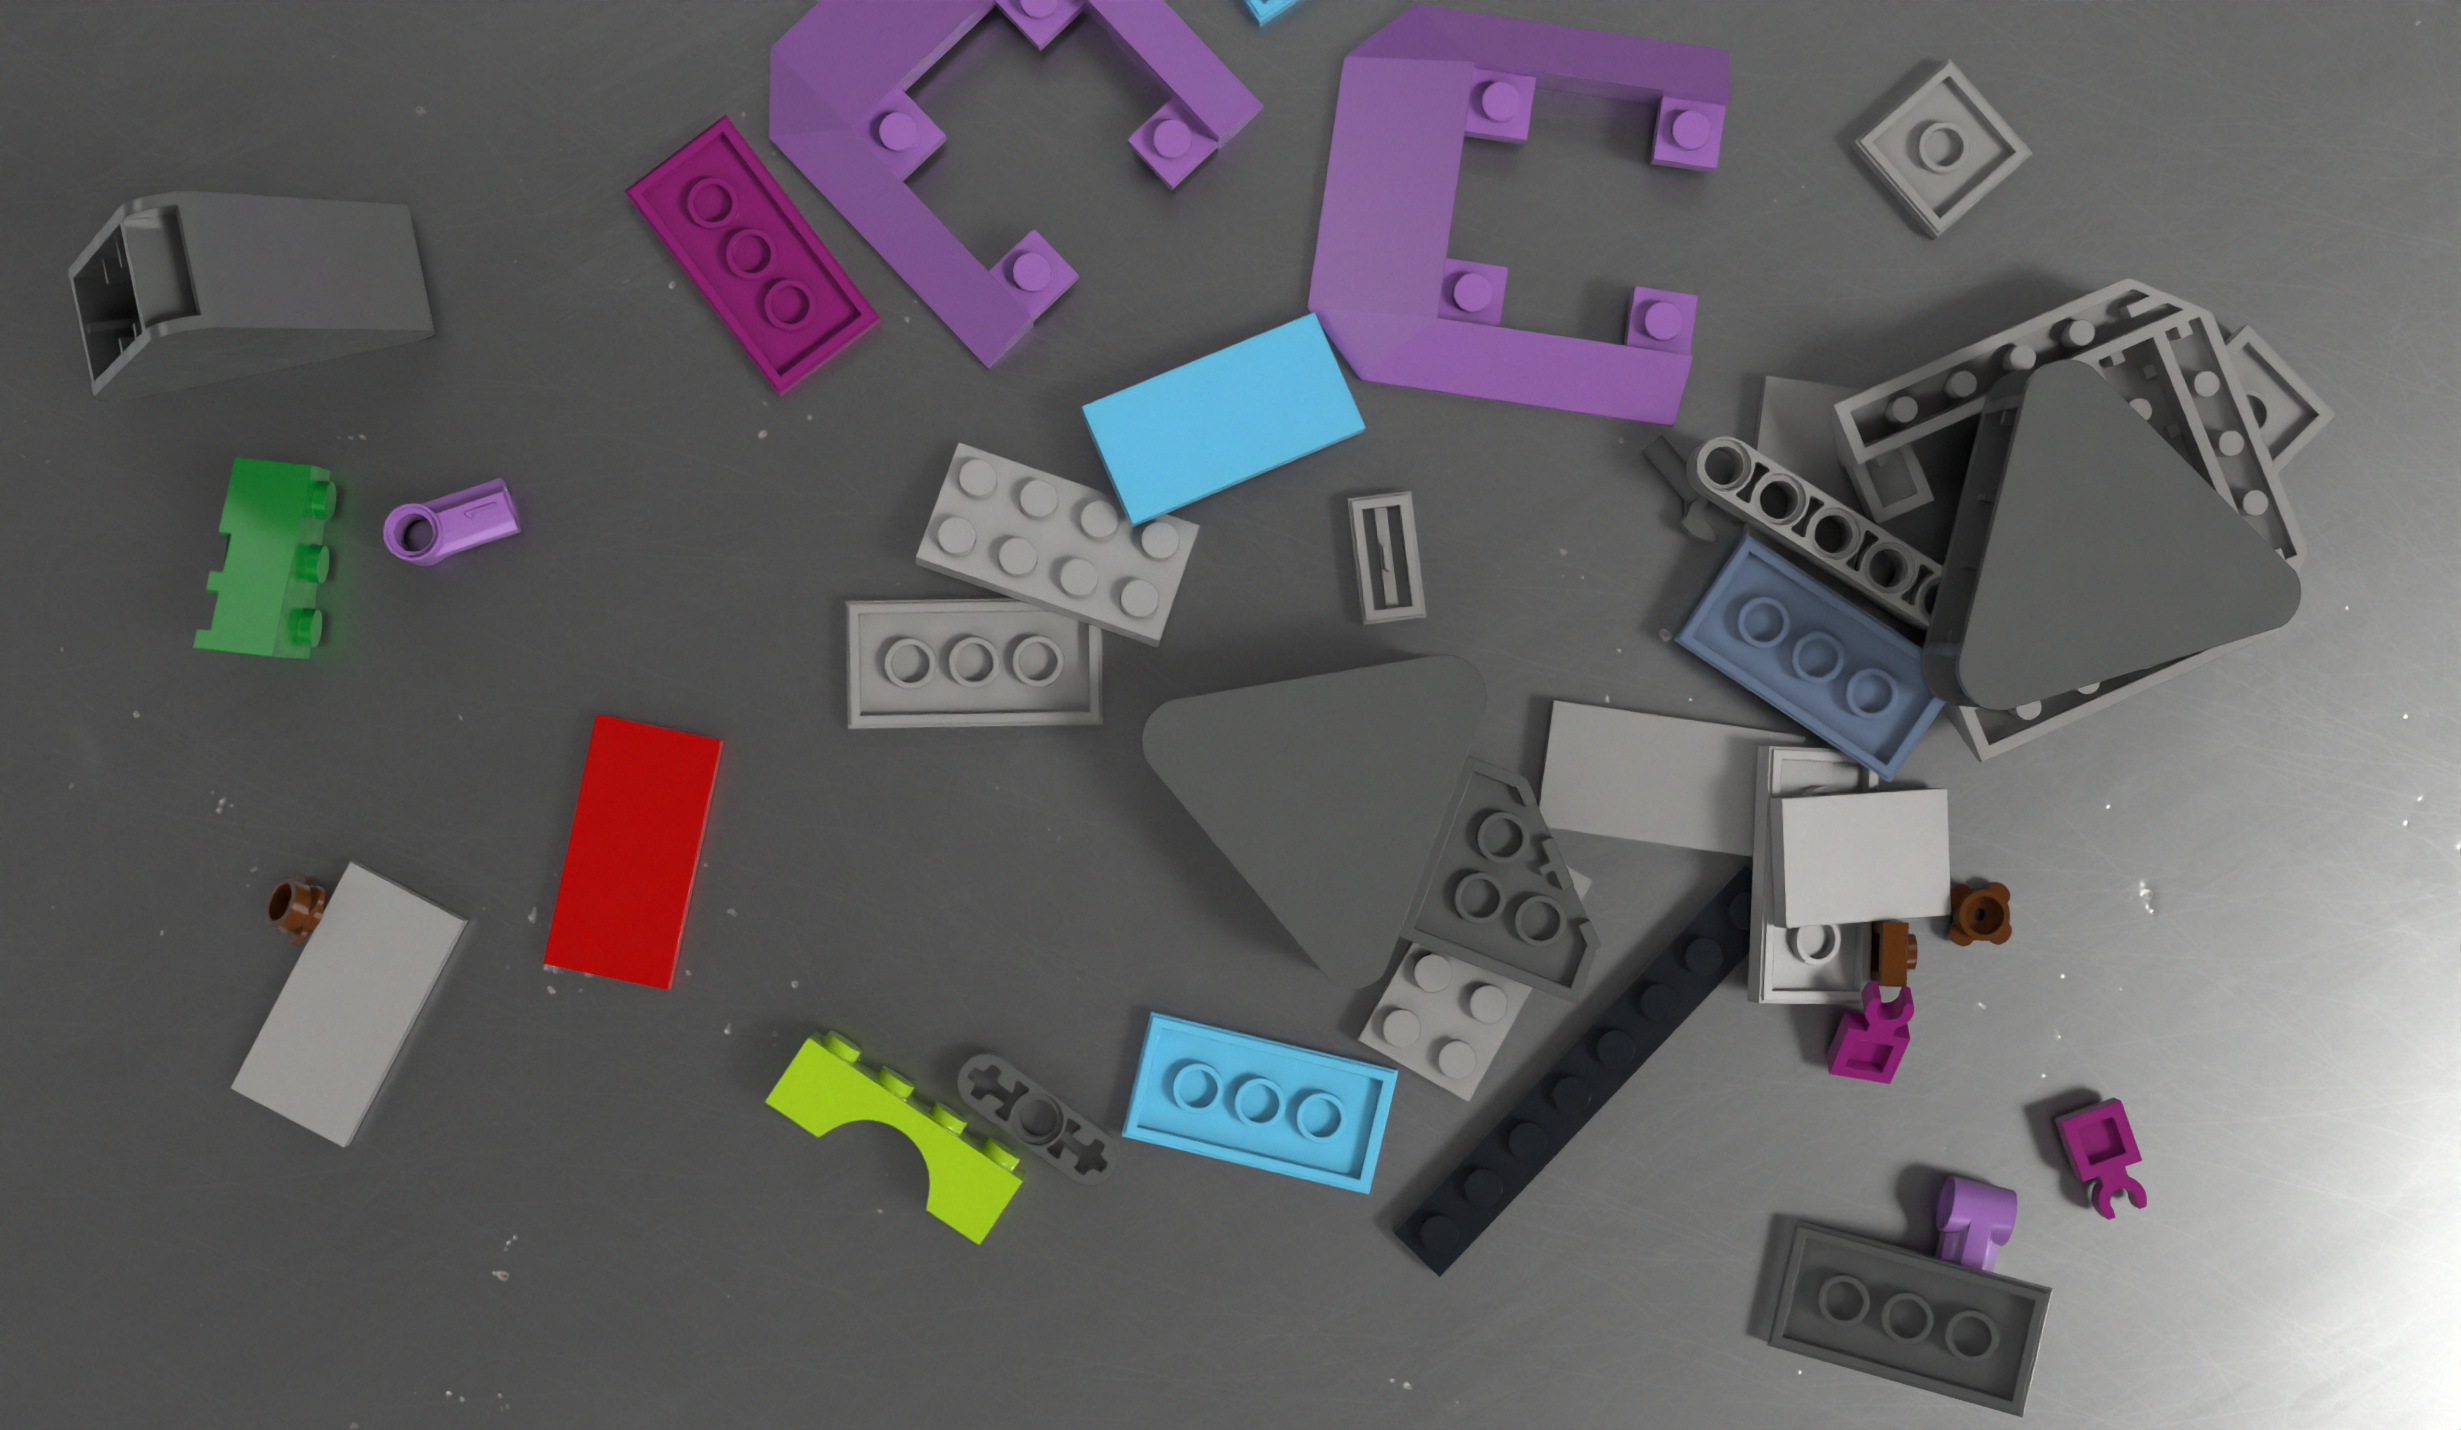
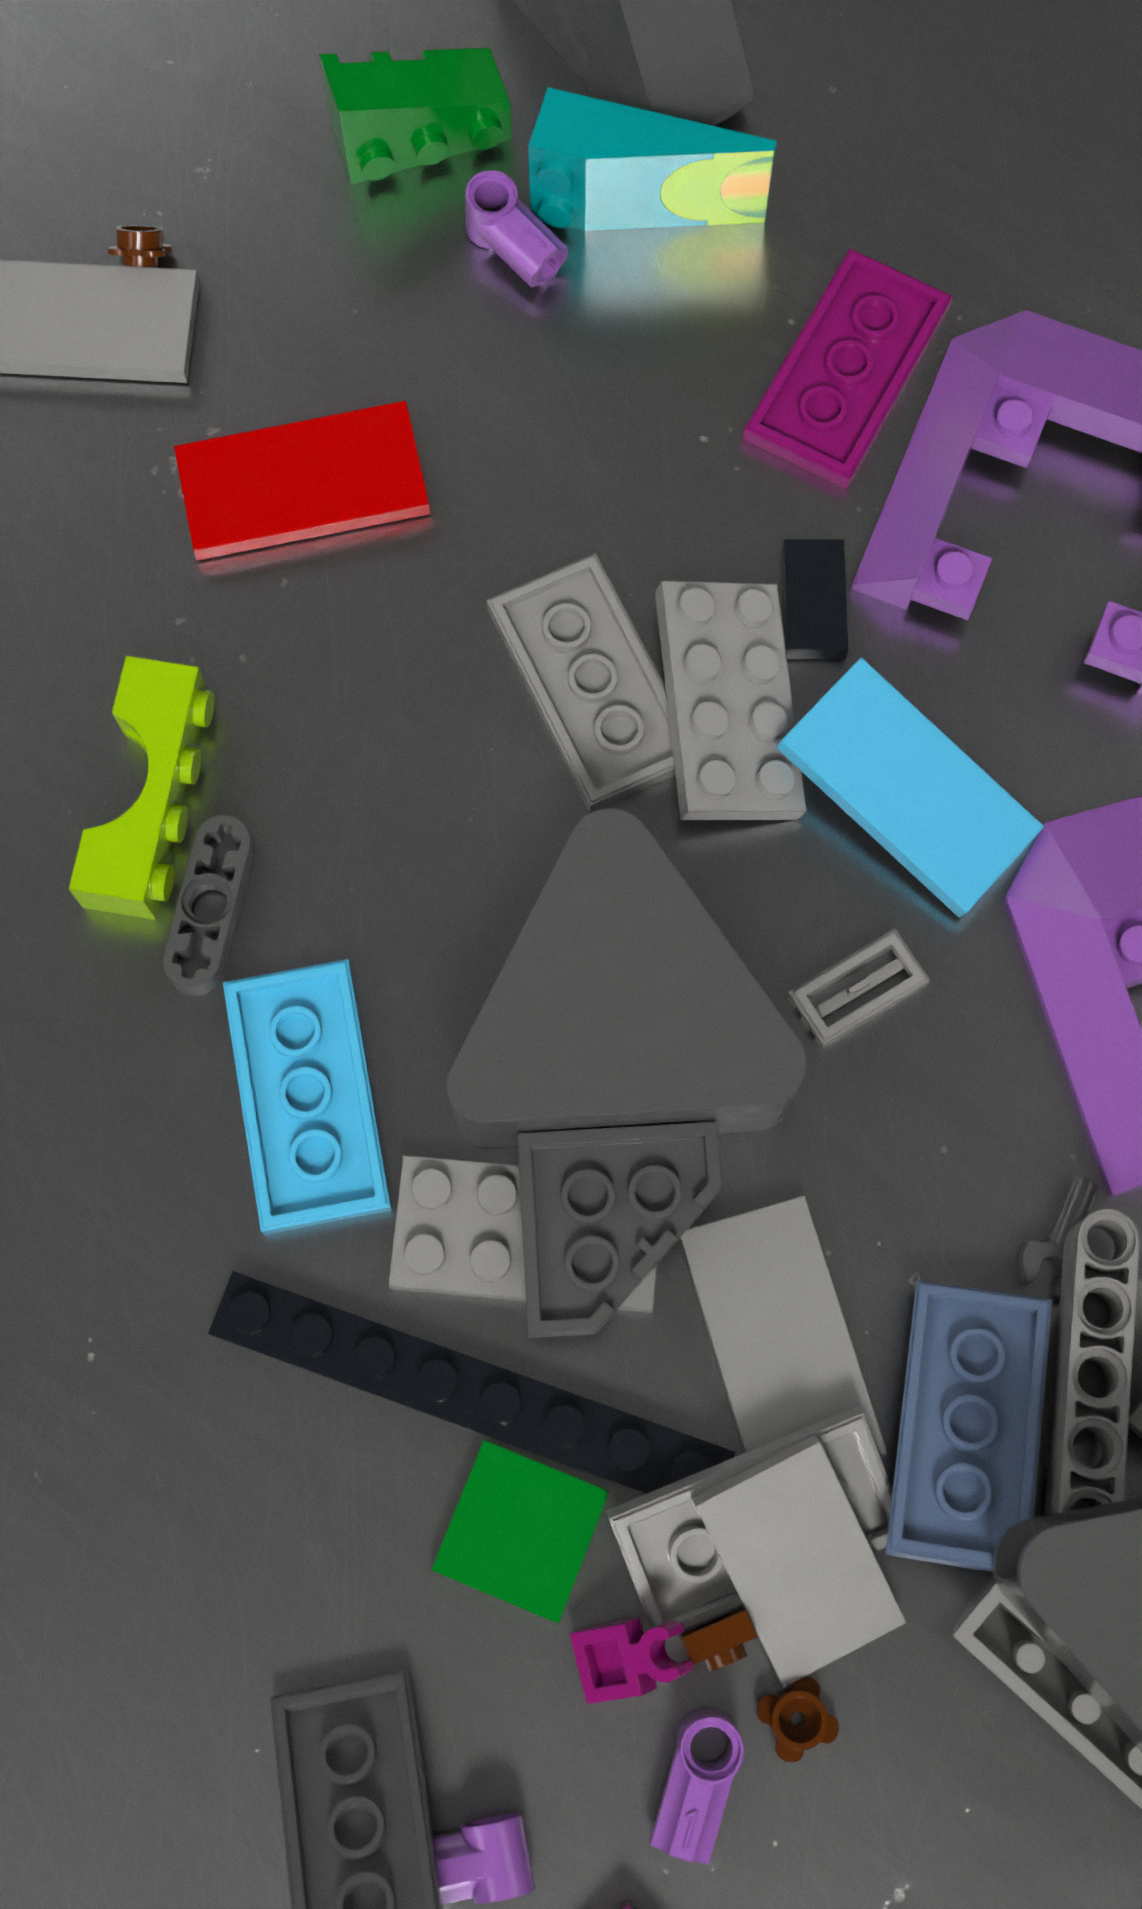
camera: 65 degrees right, 15 degrees down
none -> green tile [431,1440,609,1624]
none -> teal slope [528,87,777,231]
none -> medium lavender piece [649,1707,744,1865]
none -> black tile [782,539,848,659]

